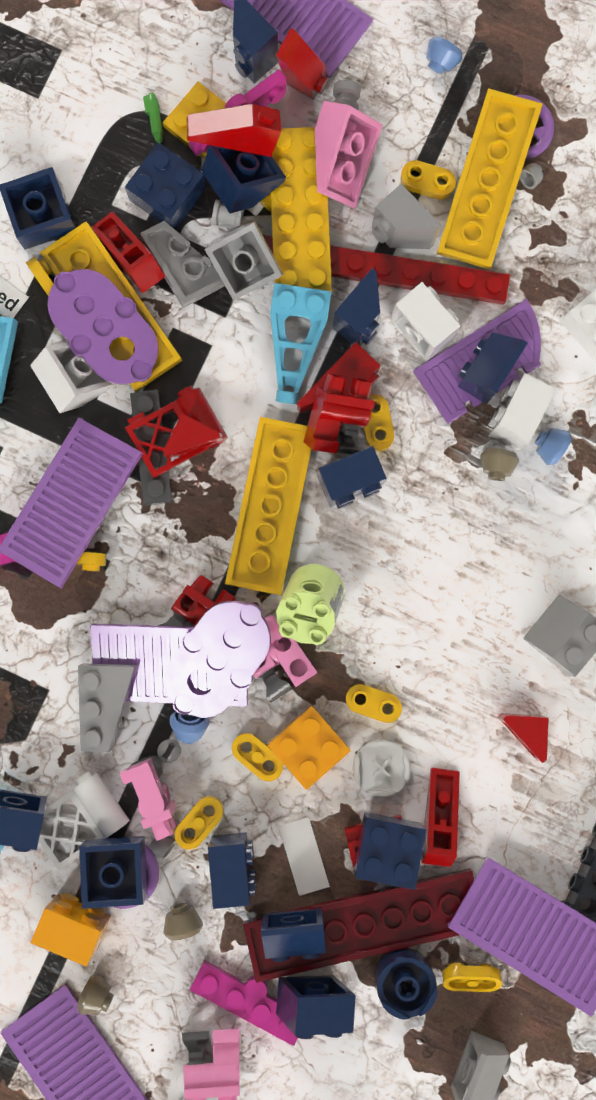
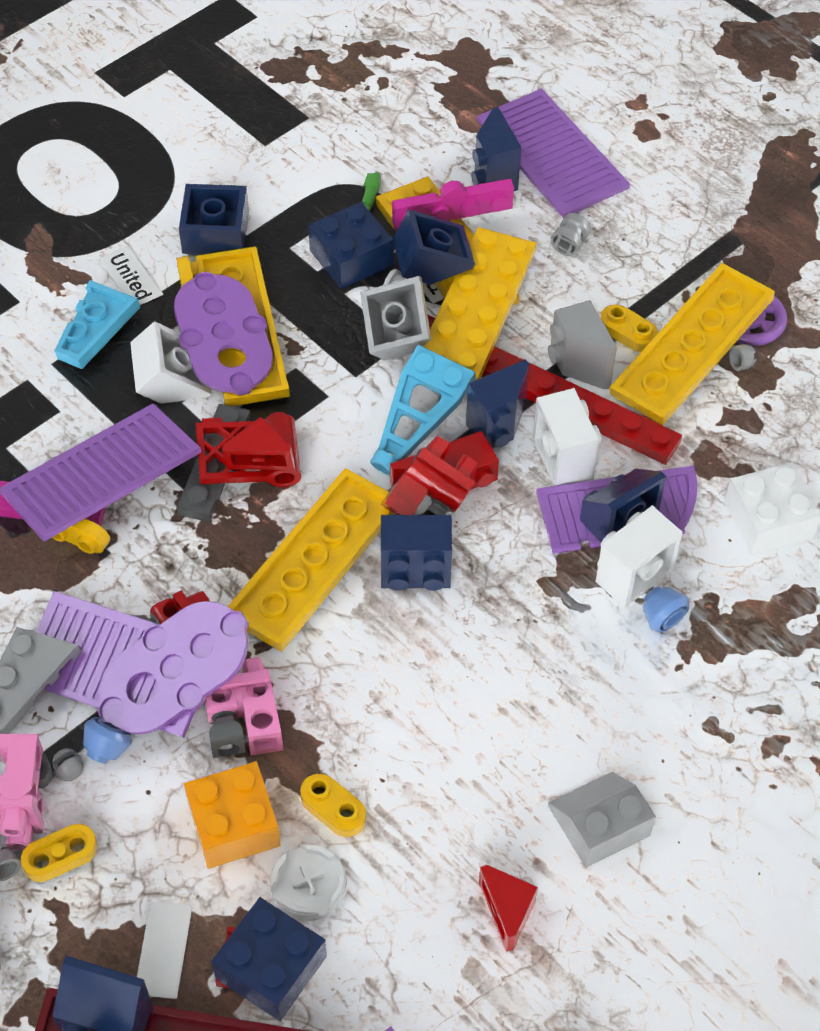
camera: 25 degrees right, 30 degrees down
red slope [91,211,165,293] -> none
light grey wing [140,221,225,308] -> none
red slope [187,104,282,157] -> none
dark blue brick [208,832,257,909] -> none
yellow plate [231,732,283,782] -> none
red slope [276,28,329,100] -> none
yellowish green cylinder [276,564,345,645] -> none
bright pink slope [315,101,383,209] -> none
yellow plate [363,394,394,451] -> none
red slope [421,768,460,867] -> none
medium blue cone [426,36,462,75] -> none
dark tan cone [480,448,519,481] -> none

